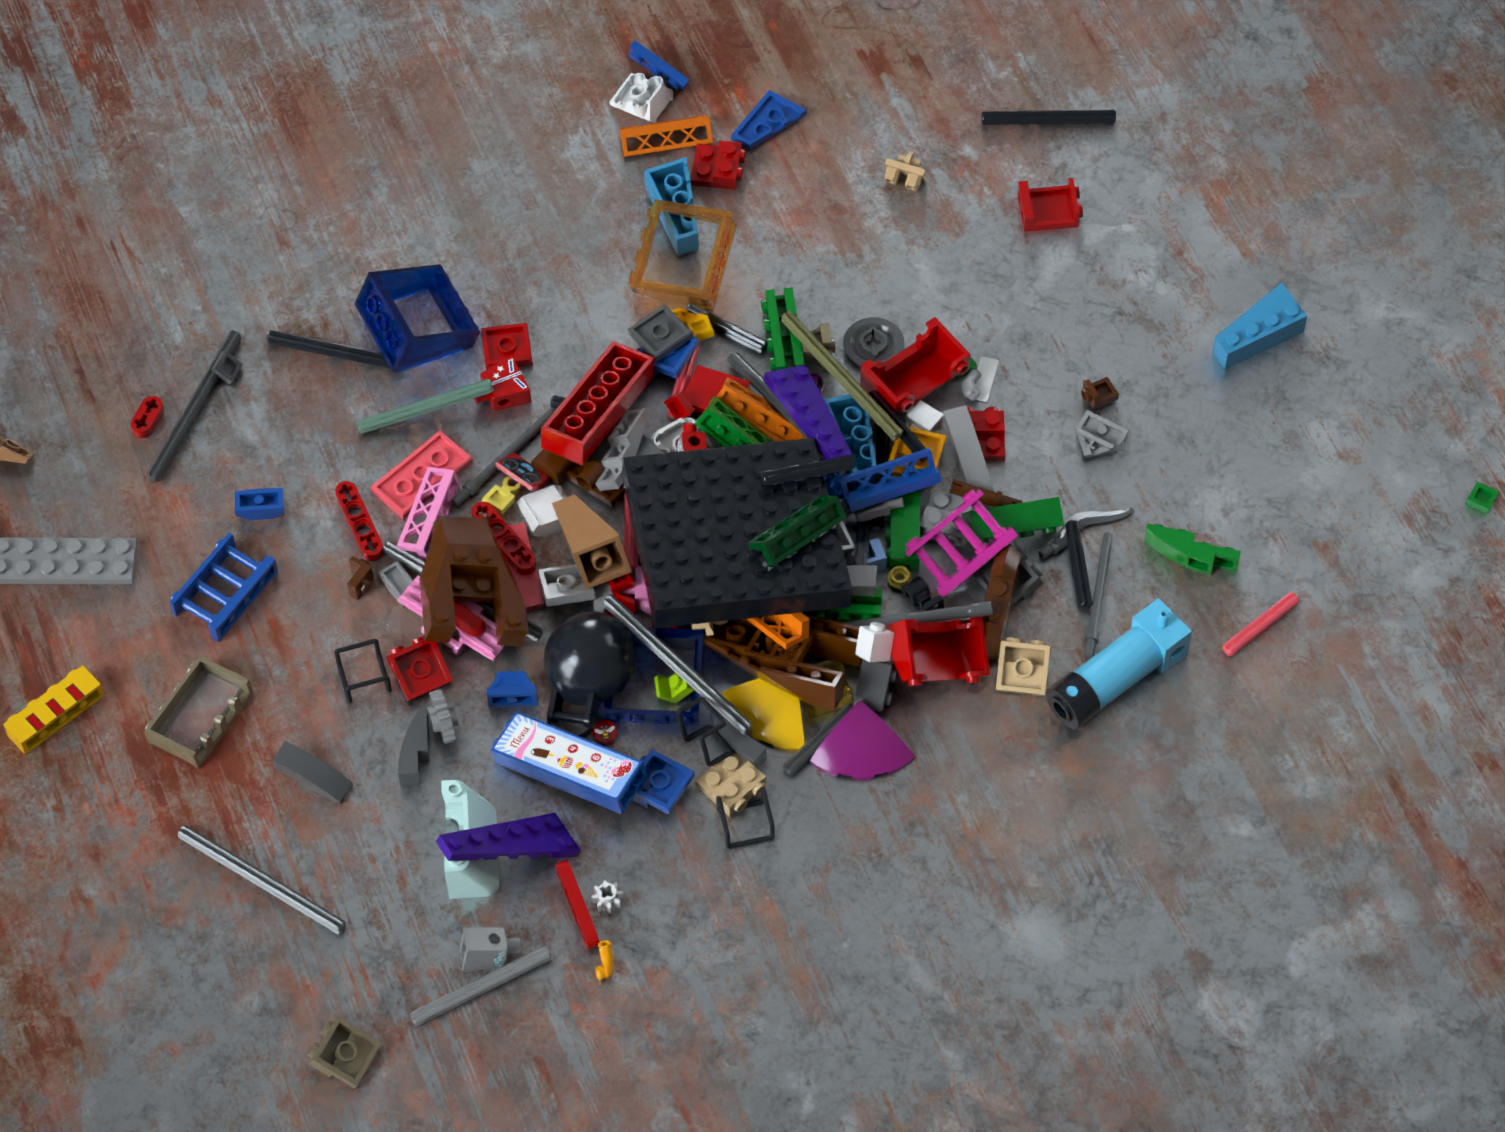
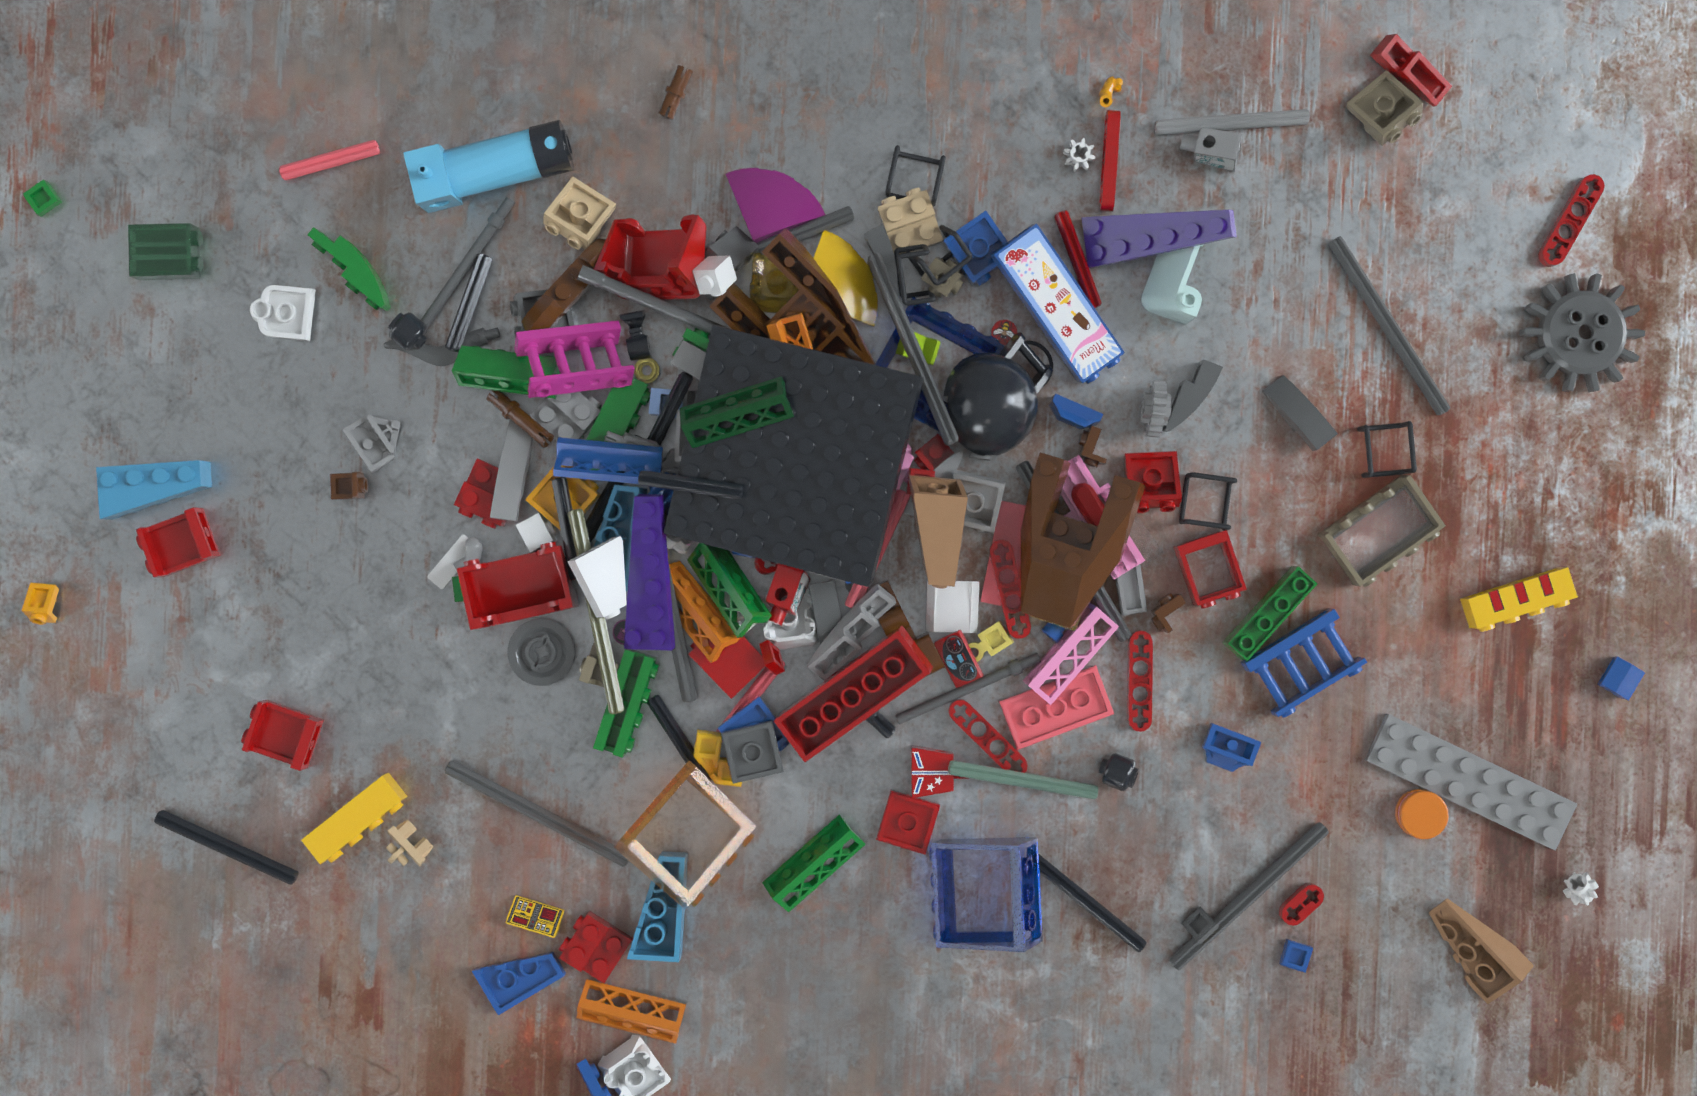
camera: 155 degrees left, 30 degrees up
none -> light orange bracket [21,583,59,625]
none -> clear green brick [128,223,203,280]
none -> red panel [136,507,220,578]
none -> white plate [250,285,316,341]
none -> yellow brick [301,773,408,864]
none -> black head [388,312,428,351]
none -> dark grey axle [444,761,631,867]
none -> slope [505,895,565,938]
none -> white slope [568,536,626,619]
none -> reddish brown pin [658,65,693,120]
none -> green fence [762,814,866,912]
none -> black piece [906,225,972,285]
none -> dark tan brick [921,257,964,298]
none -> red beam [948,699,1028,773]
none -> red axle [1054,210,1102,308]
none -> reddish brown bracket [1078,426,1107,468]
none -> black head [1099,753,1139,791]
none -> red window [1173,530,1247,609]
none -> green brick [1222,566,1317,661]
none -> blue tile [1279,939,1313,973]
none -> black piece [1357,421,1417,478]
none -> red slope [1370,34,1452,107]
none -> orange head [1395,789,1449,839]
none -> dark grey gear [1519,273,1645,393]
none -> red beam [1538,174,1605,267]

